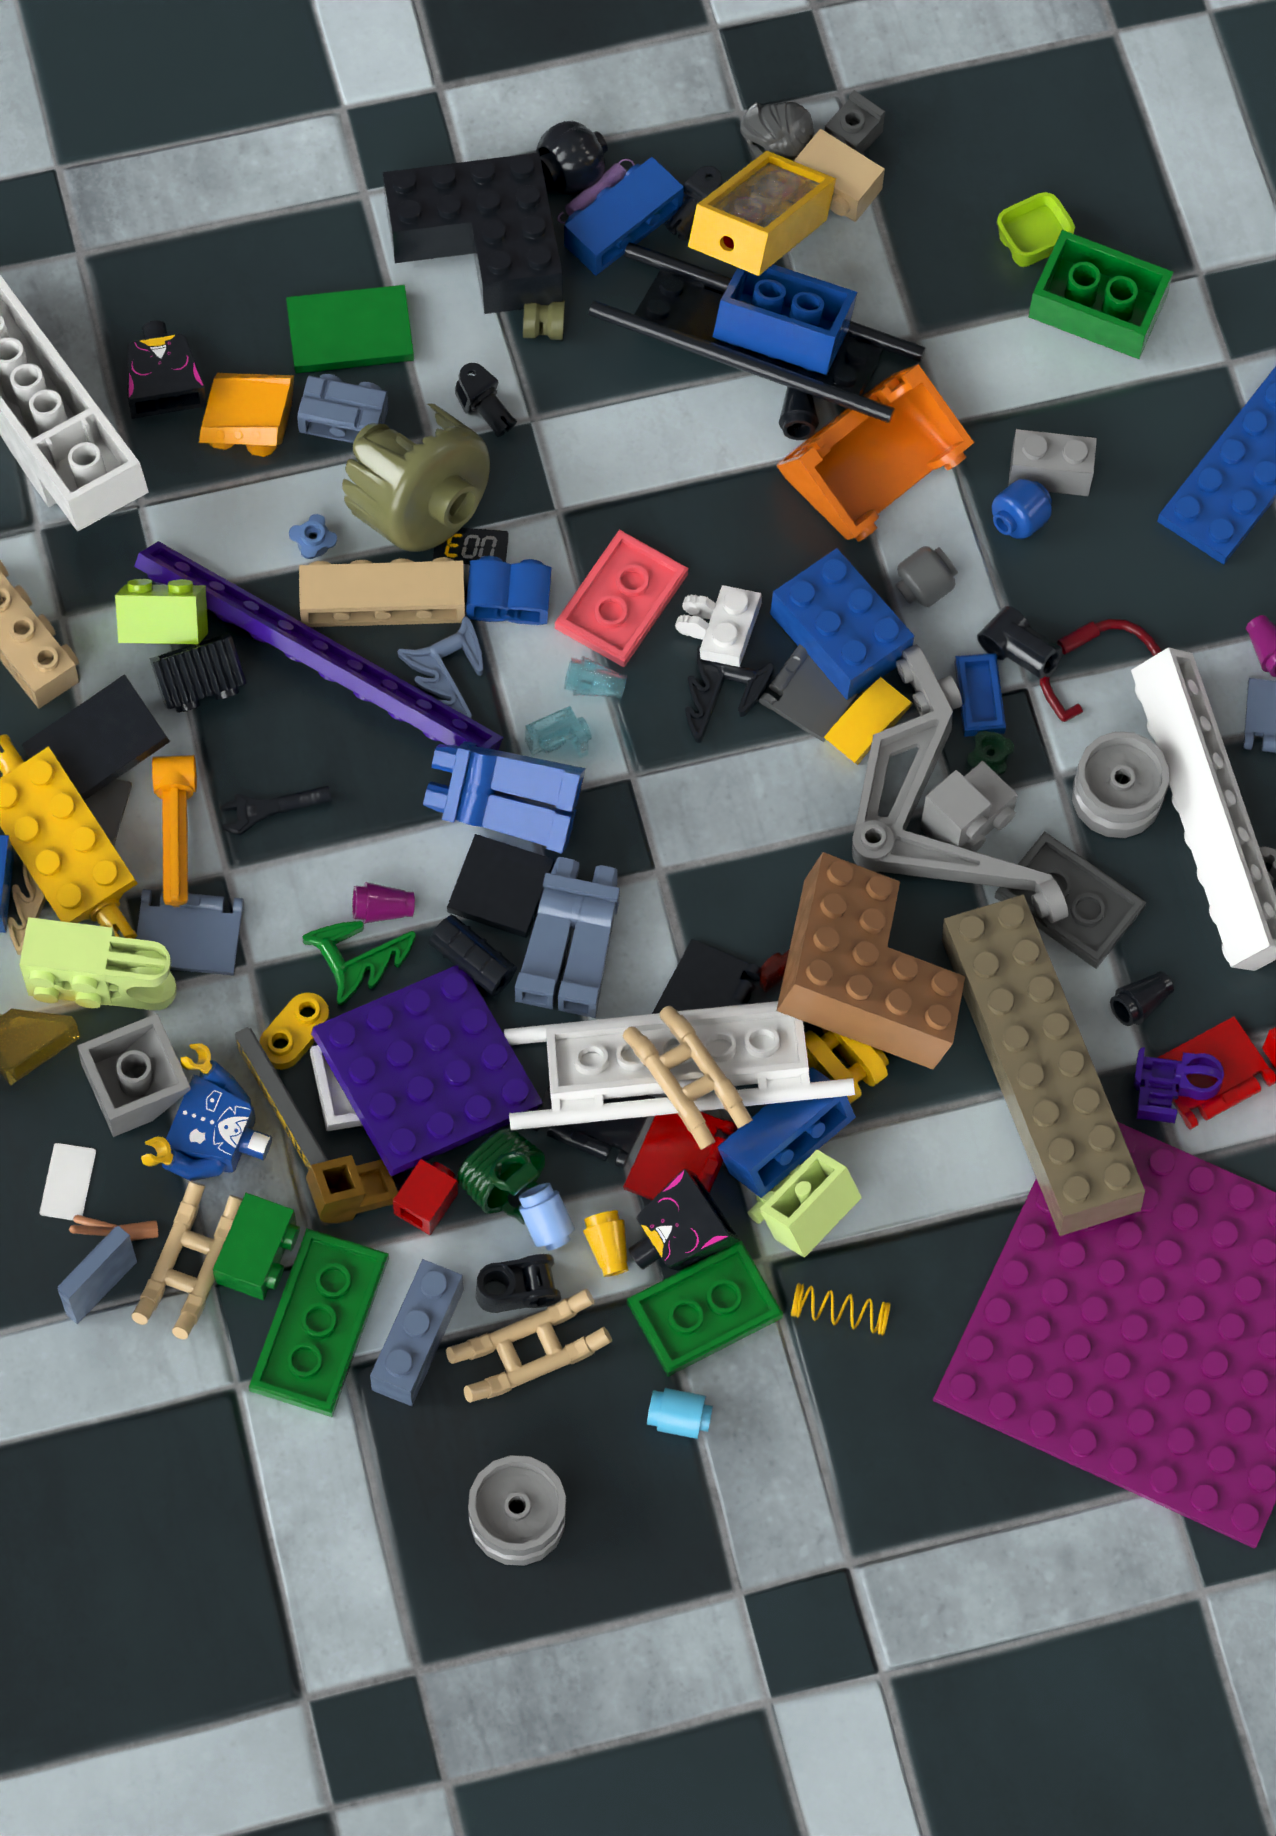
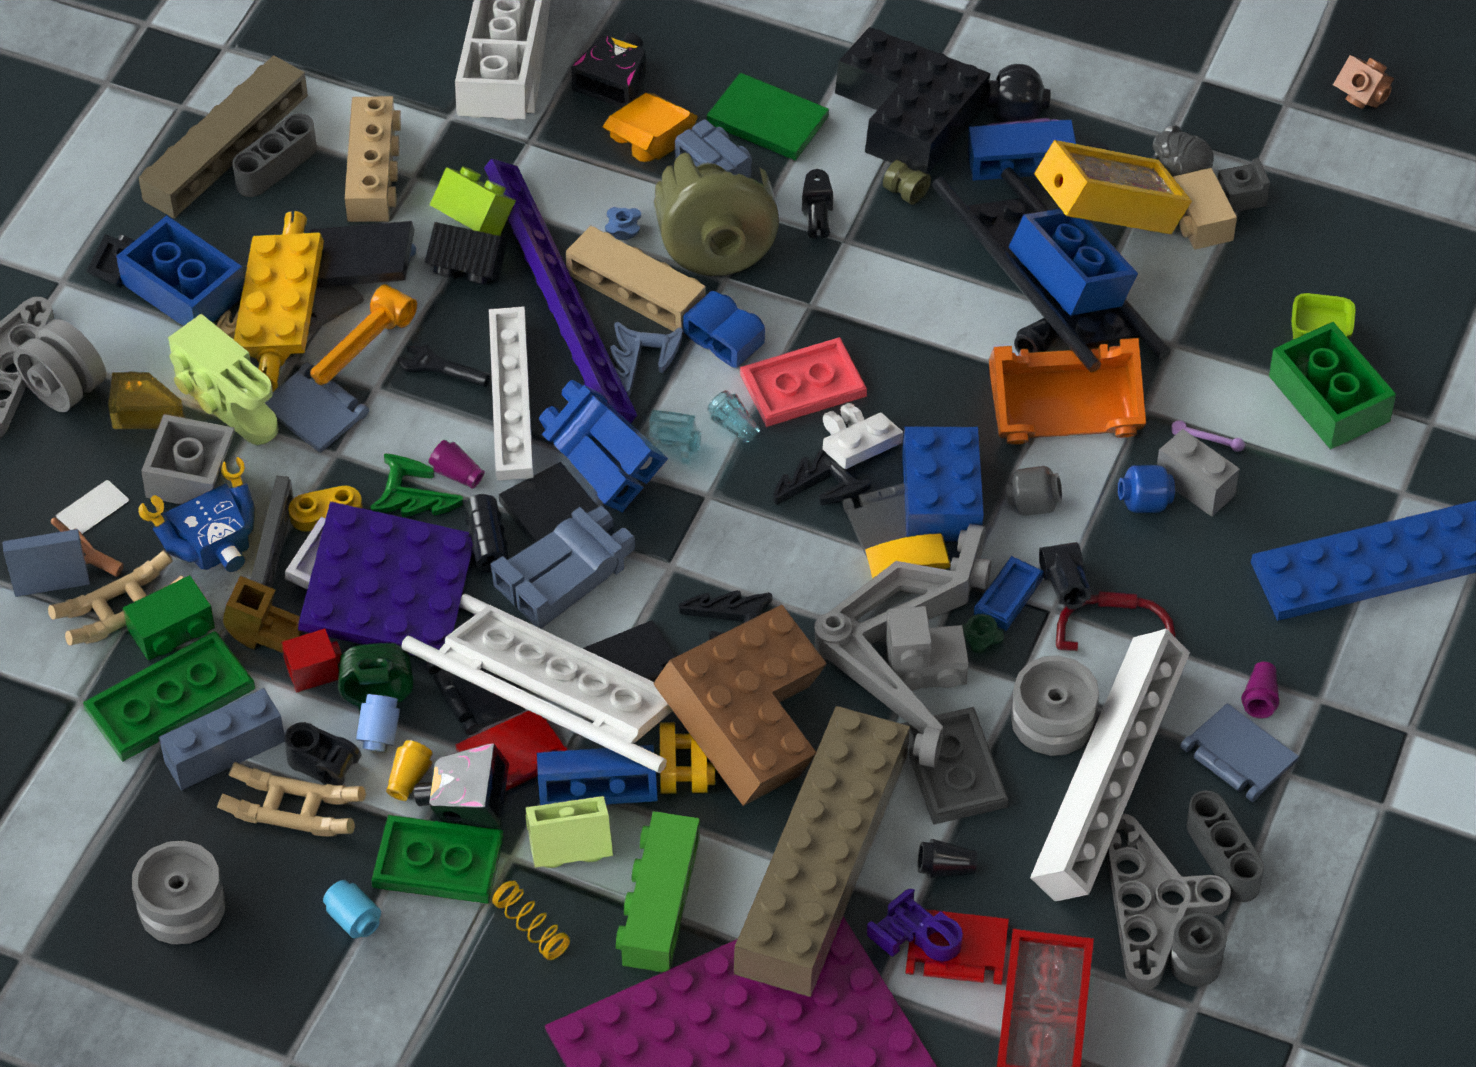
camera: 40 degrees right, 15 degrees down
black sticker [433,528,509,565] -> none
tan piece [623,1006,753,1150] -> none
none -> white plate [489,307,534,481]
none -> bright green brick [616,811,700,972]
none -> black piece [679,590,773,640]
none -> lavender hinge [1171,420,1245,452]

